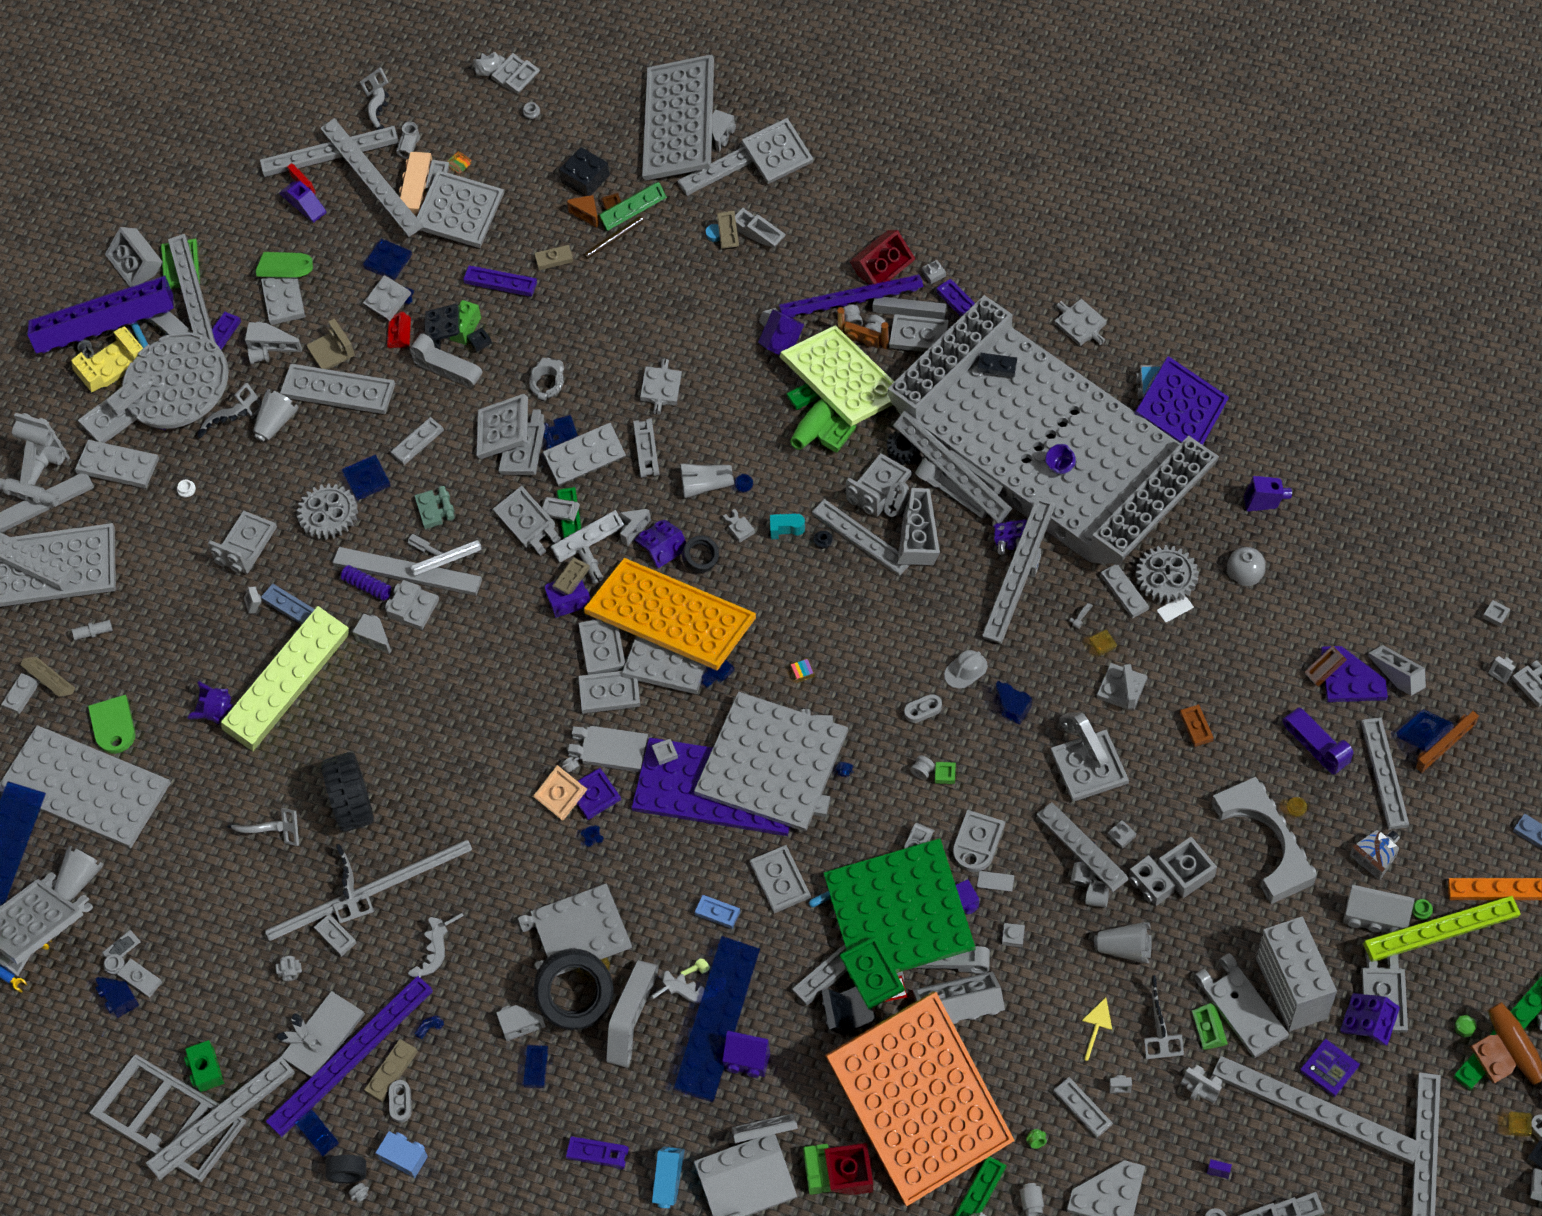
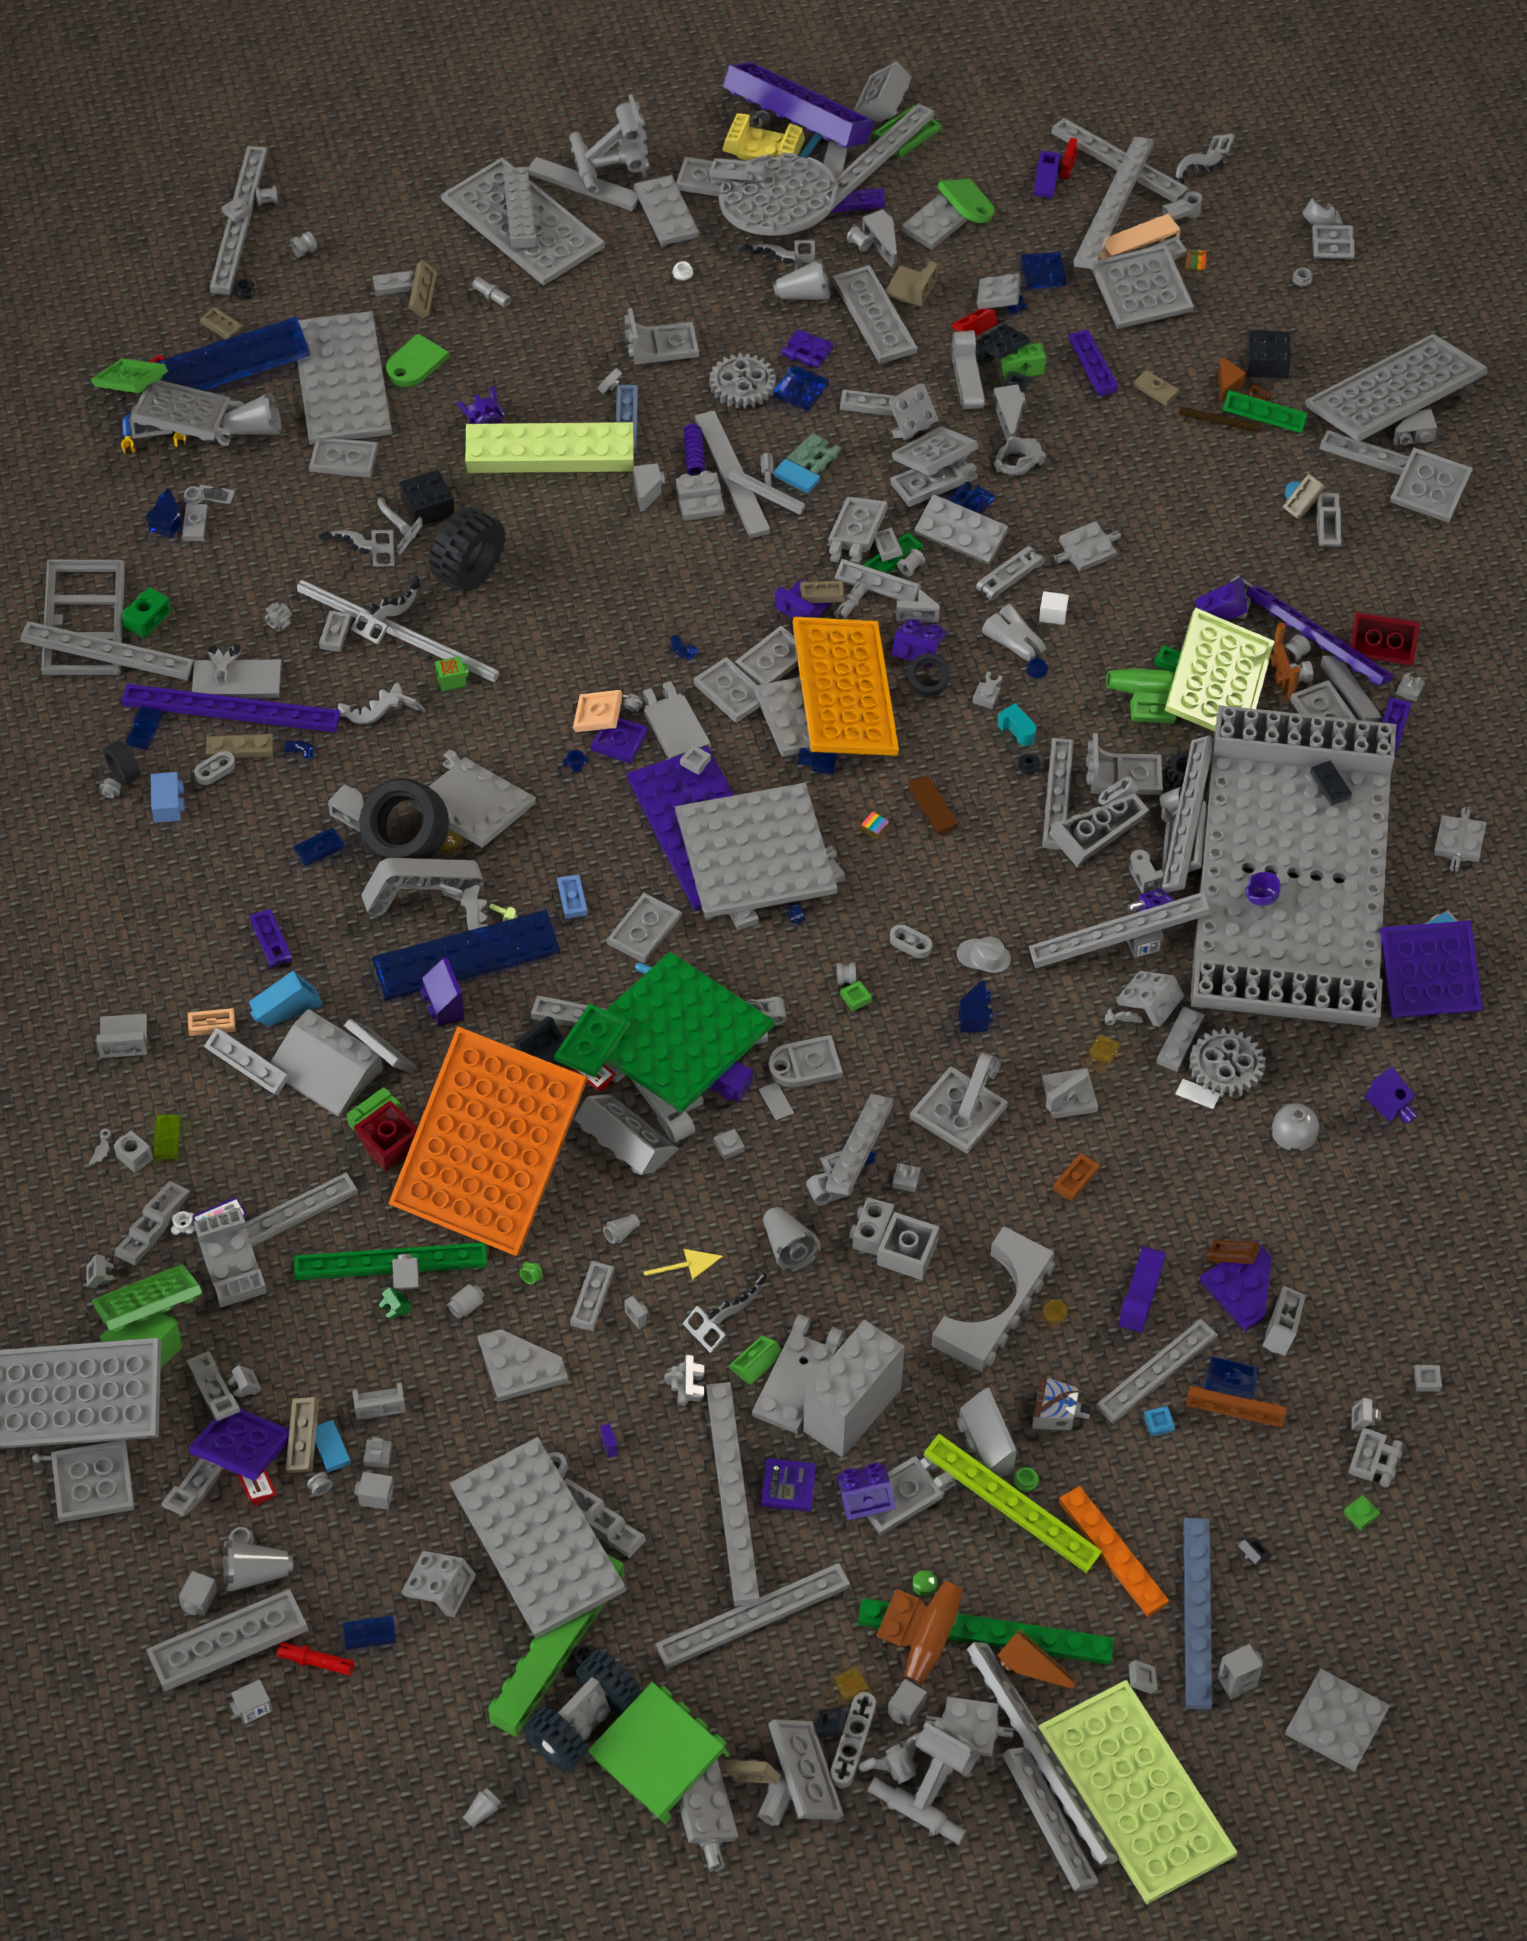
camera: 50 degrees right, 5 degrees down
none -> light grey tile [309,438,379,478]
none -> light grey piece [318,530,395,566]
none -> black brick [399,469,455,525]
none -> bright green brick [435,656,469,692]
none -> light grey cone [603,1214,640,1244]
none -> clear blue arm [670,635,697,659]
none -> dark azure tile [774,459,820,494]
none -> dark purple plate [781,329,833,368]
none -> light grey bracket [889,384,939,440]
none -> light grey bush [897,549,925,577]
none -> reddish brown tile [908,775,958,835]
none -> light grey slope [993,384,1026,441]
none -> white panel [1039,591,1069,625]
none -> light grey bracket [1116,971,1184,1027]
none -> light grey leg [1129,850,1164,894]
none -> dark azure tile [1143,1406,1175,1437]

